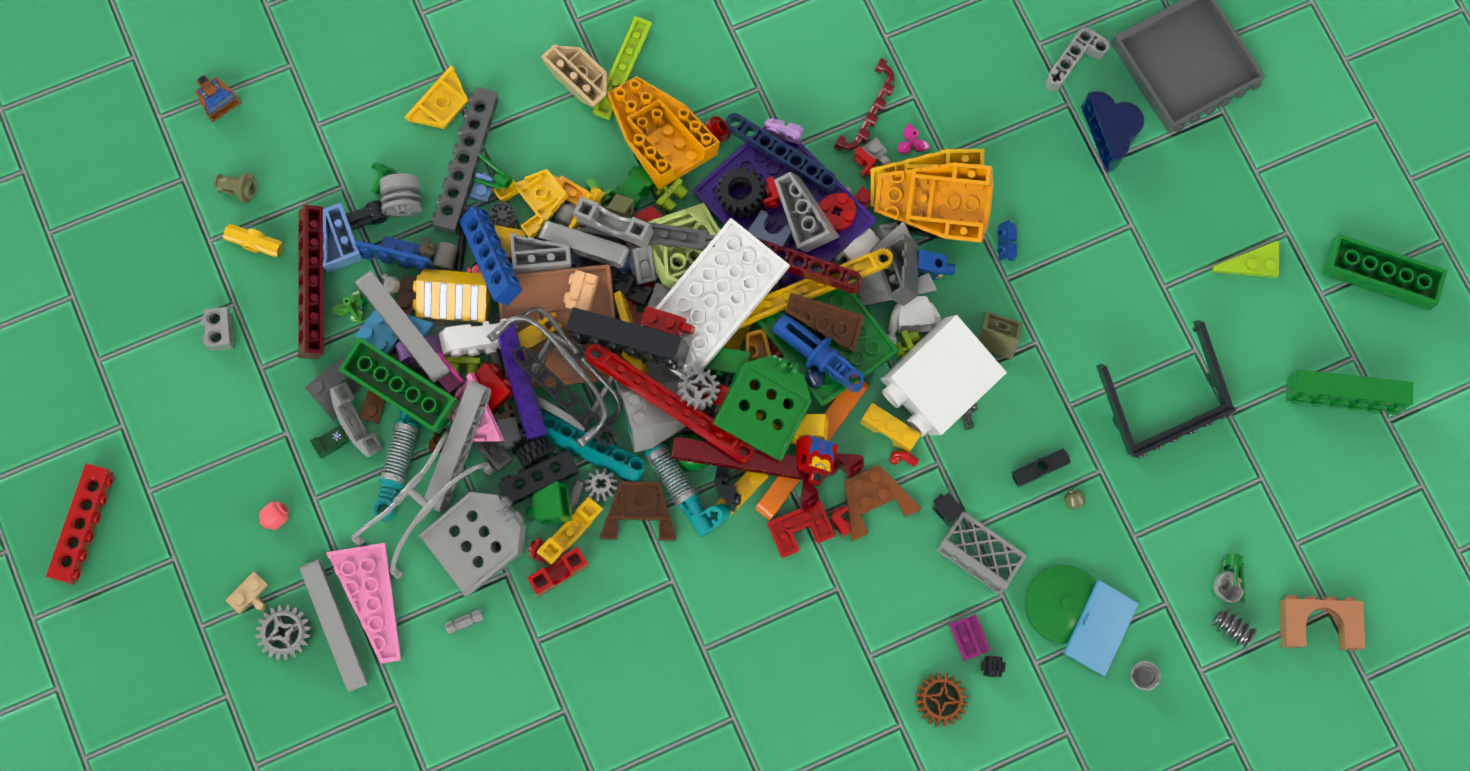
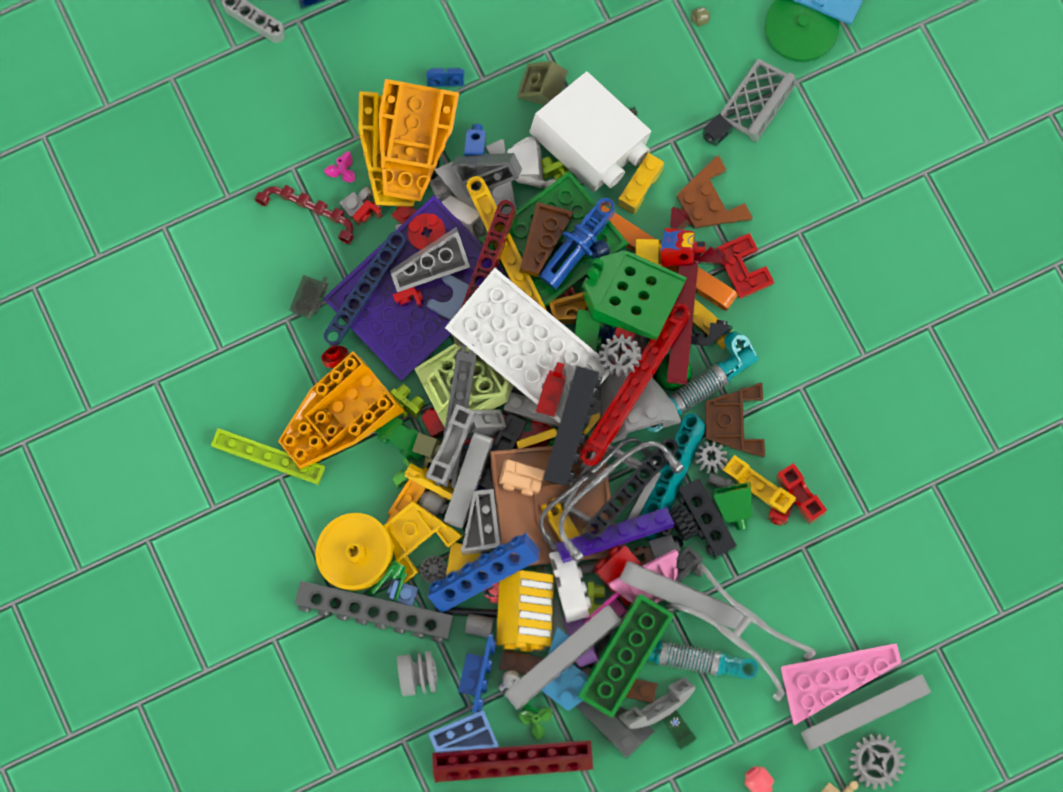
camera: 80 degrees left, 0 degrees up
black piece [346,200,387,230] -> none
green plant [371,162,398,194] -> none
yellow wing [404,66,469,129] -> none
dark tan piece [419,237,437,259] -> none
light grey hinge [419,492,526,597] -> none
reddish brown piece [429,432,446,453] -> none
light grey axle [445,610,483,634] -> none
tan wedge [541,45,607,108] -> none
black tyre [717,166,766,219] -> none
lavender hinge [764,118,804,144] -> none
red bracket [830,506,851,539] -> none
red arm [889,451,919,467] -> none
dark orange gear [915,673,968,727] -> none
magenta plate [948,614,990,661] -> none
black gear [981,656,1006,677] -> none
black piece [1011,448,1071,488] -> none
none -> clear smoke bracket [289,275,329,319]
none -> yellow dish [315,513,393,591]

